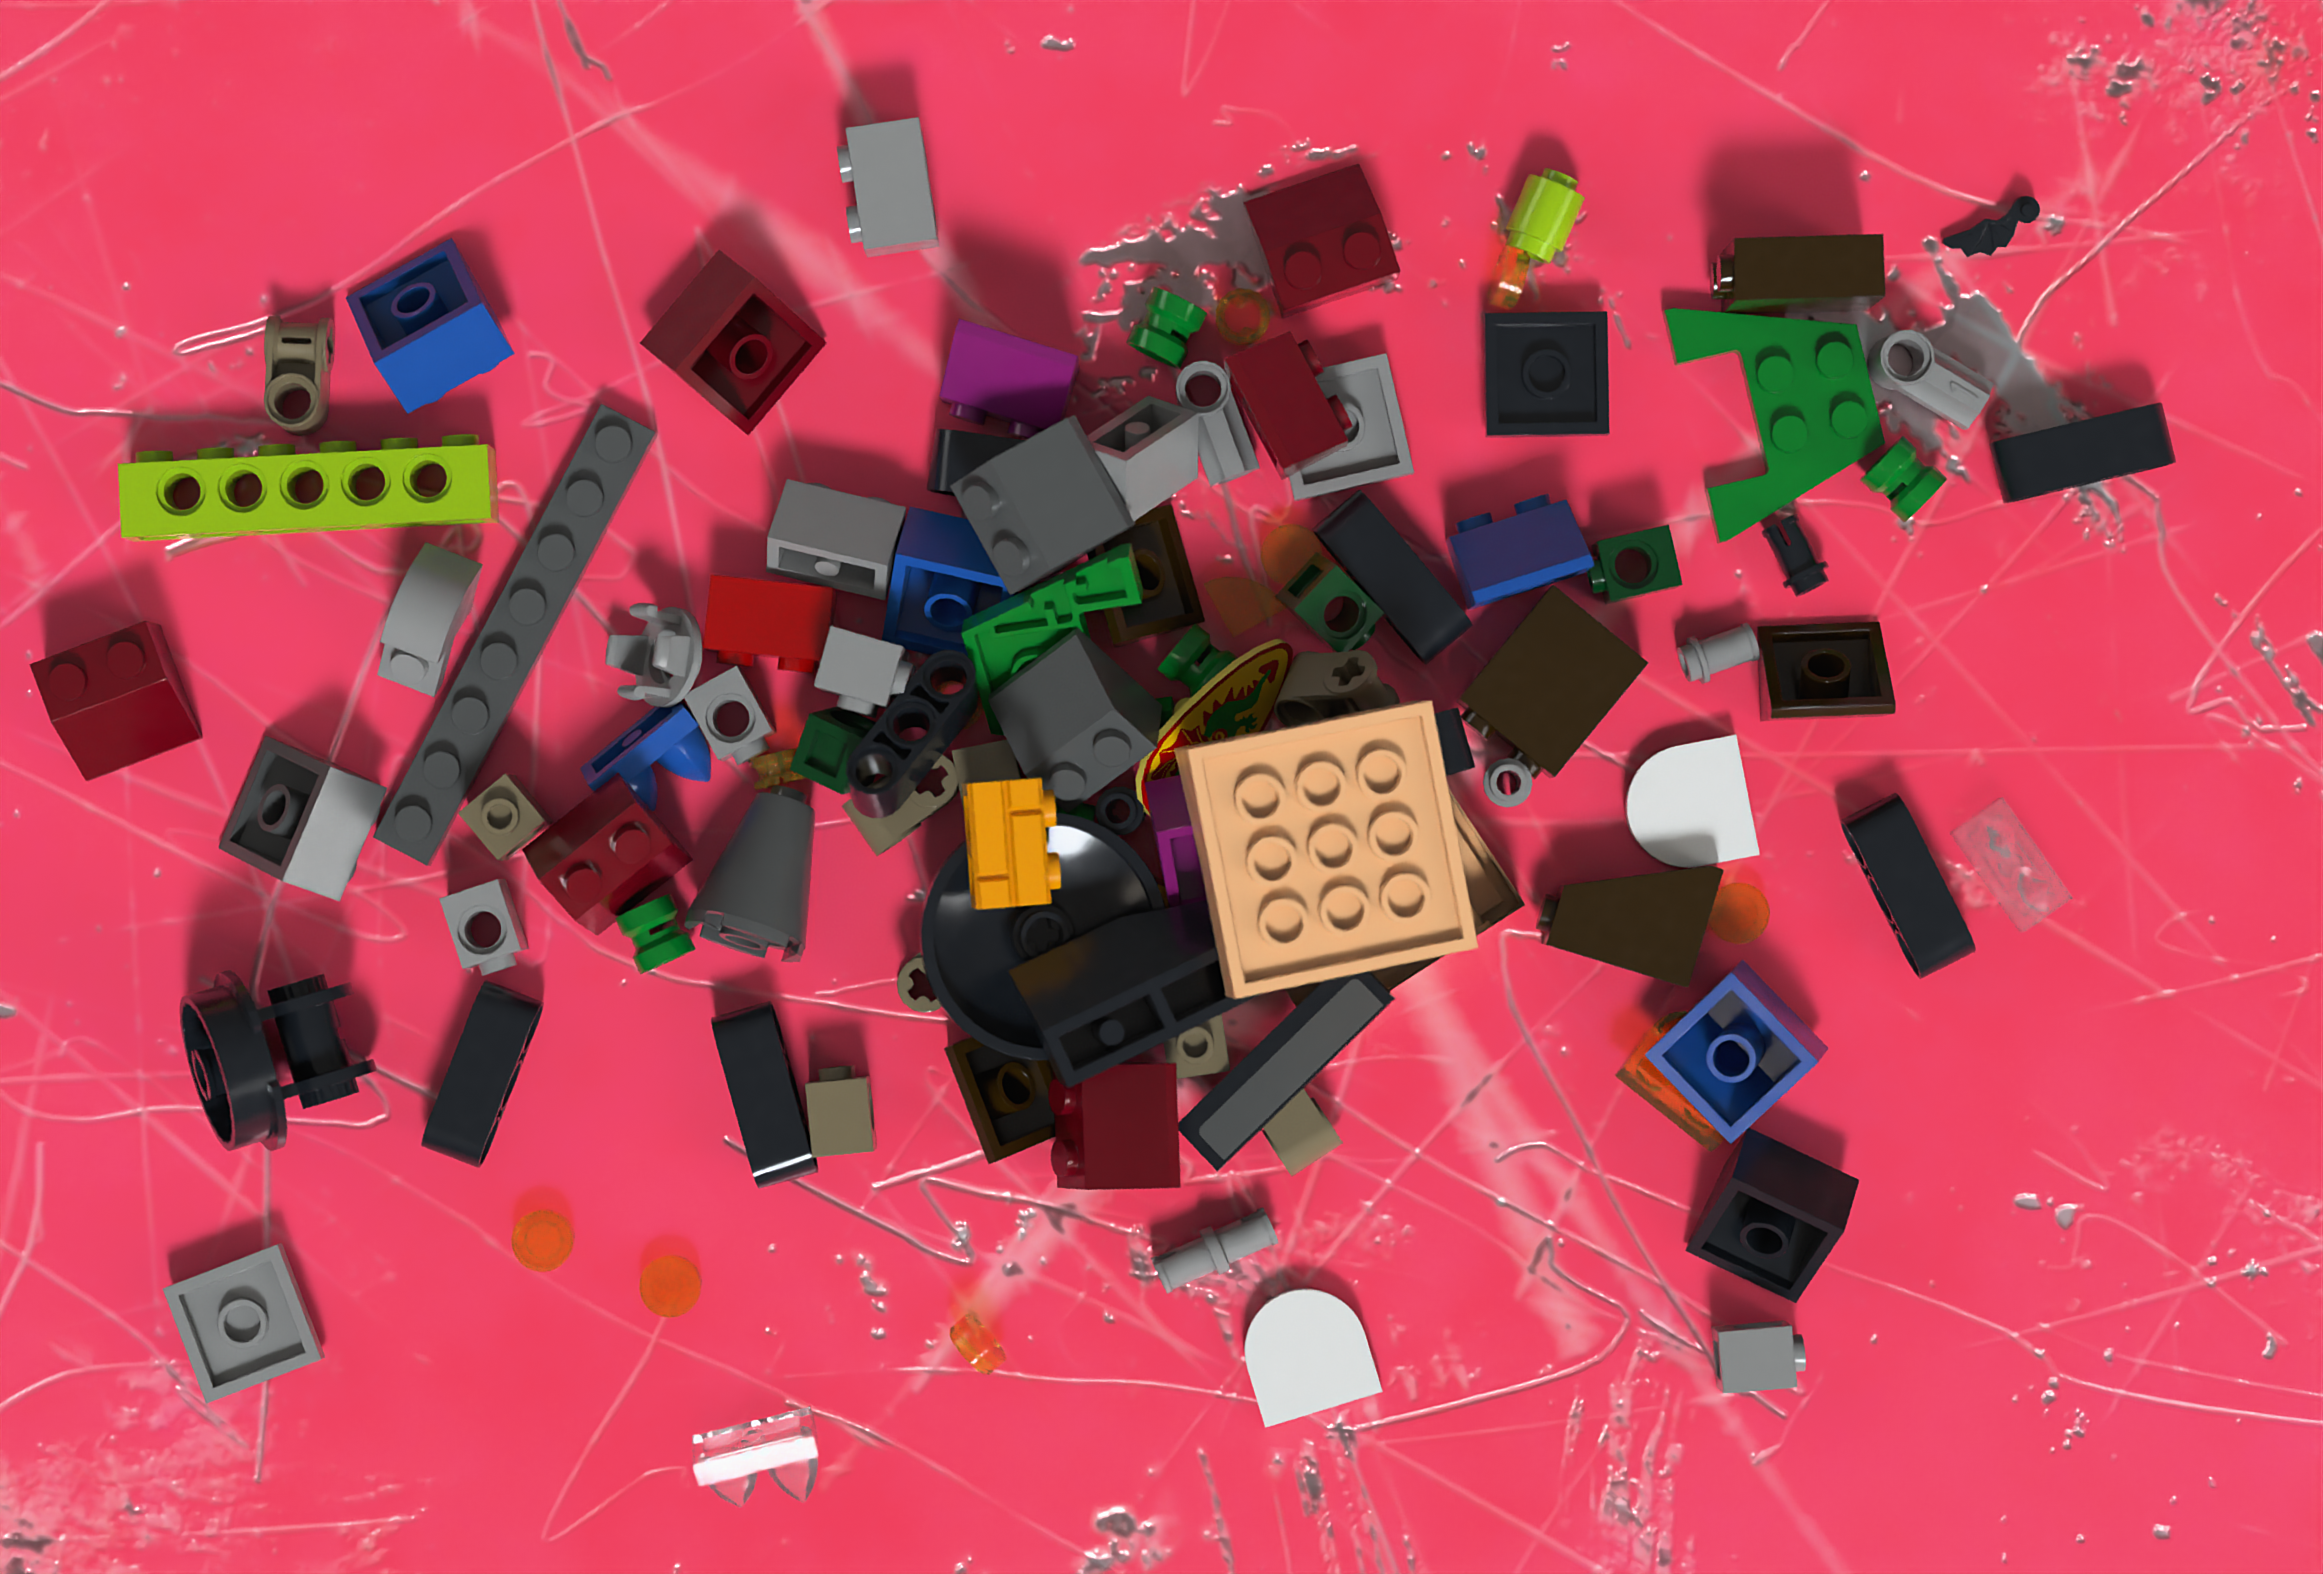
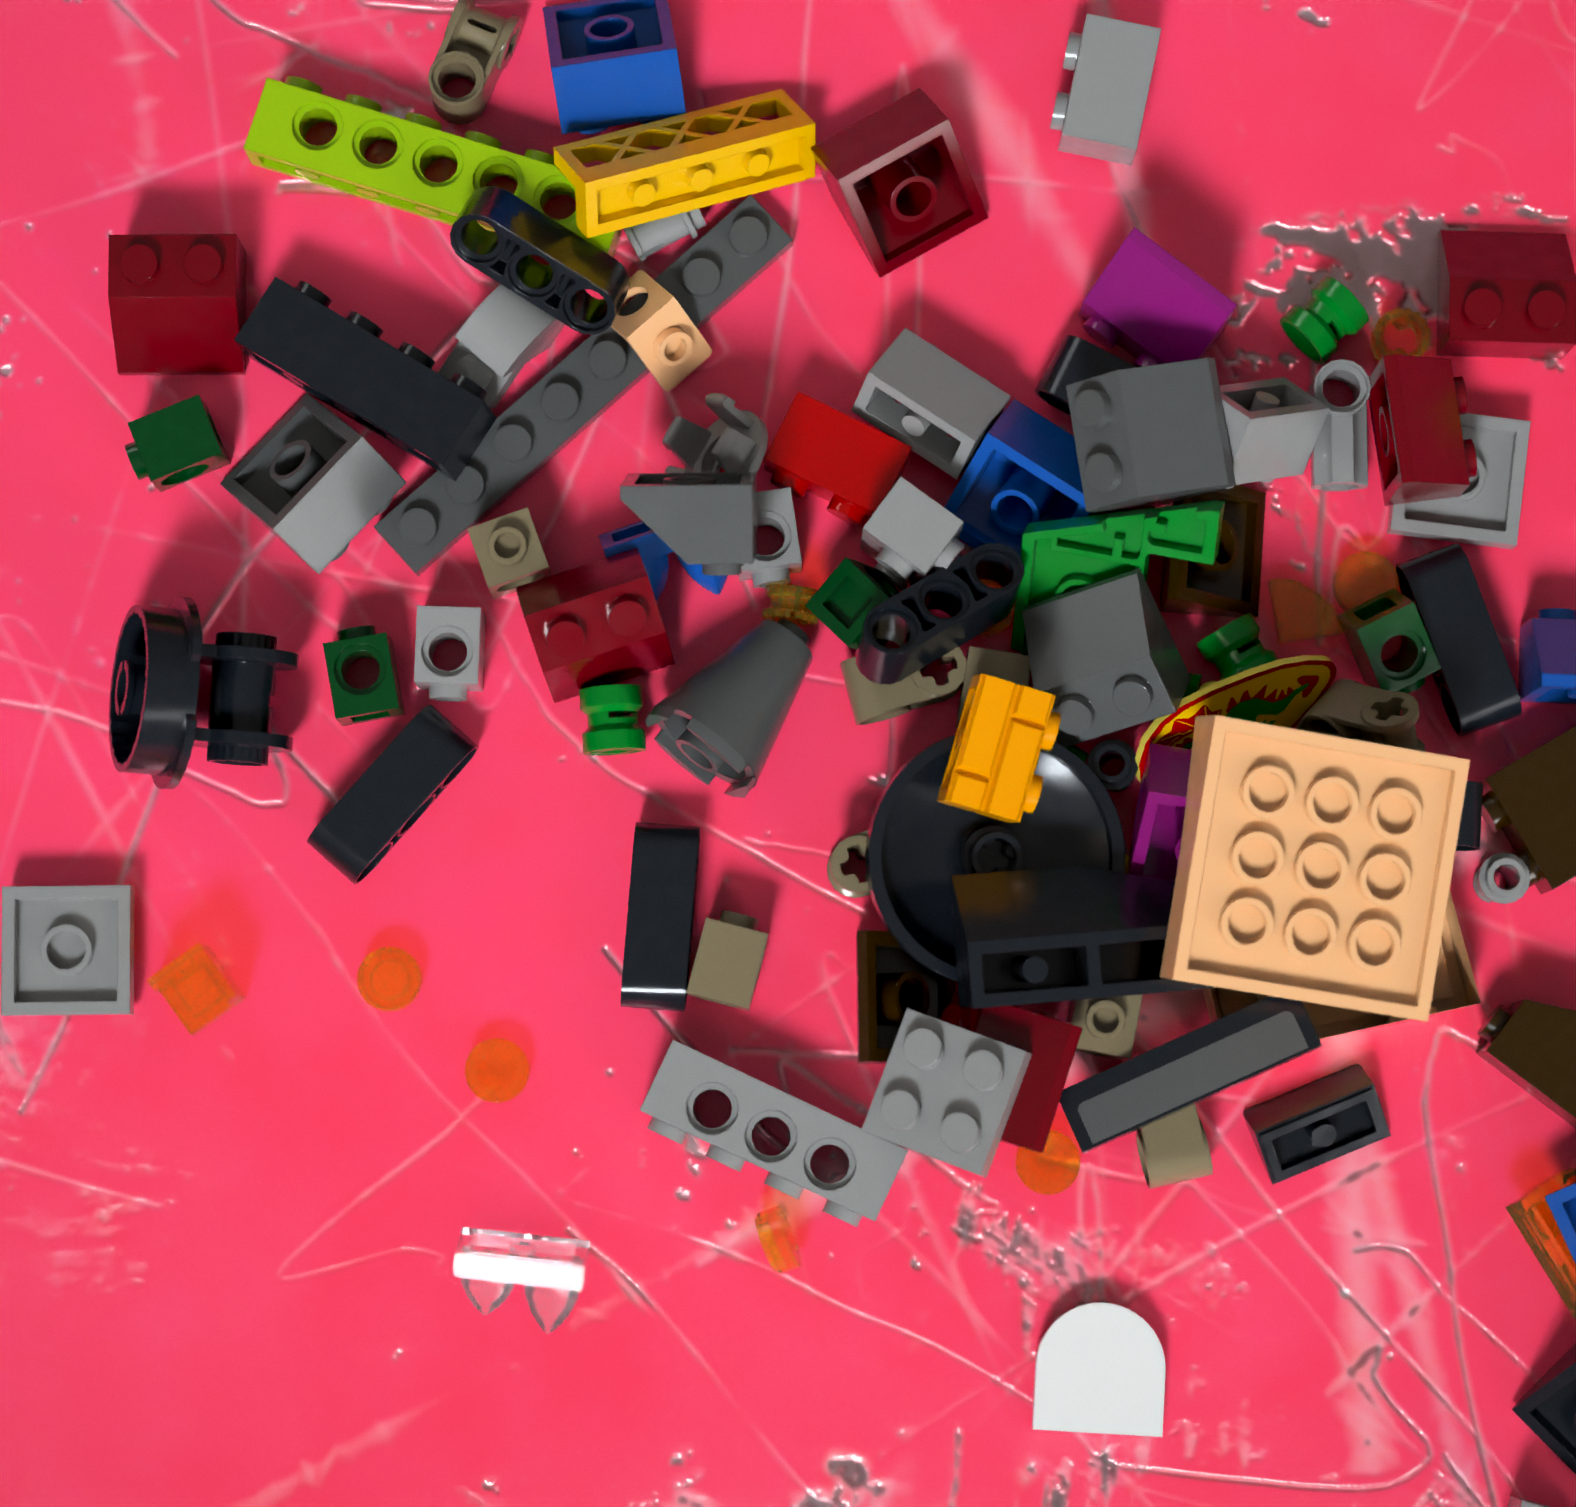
camera: 20 degrees right, 5 degrees down
light grey pin [1151,1207,1279,1294] -> none
none -> dark green brick [125,394,231,492]
none -> panel [147,942,246,1036]
none -> black brick [234,277,497,482]
none -> dark green brick [323,625,405,726]
none -> black beam [450,186,630,335]
none -> yellow fence [553,89,816,238]
none -> light nougat bracket [610,270,712,391]
none -> dark grey slope [620,472,757,576]
none -> light grey pin [624,209,707,261]
none -> light grey brick [640,1040,908,1227]
none -> light grey plate [861,1008,1032,1178]
none -> tile [1015,1130,1080,1195]
none -> black slope [1243,1064,1391,1184]

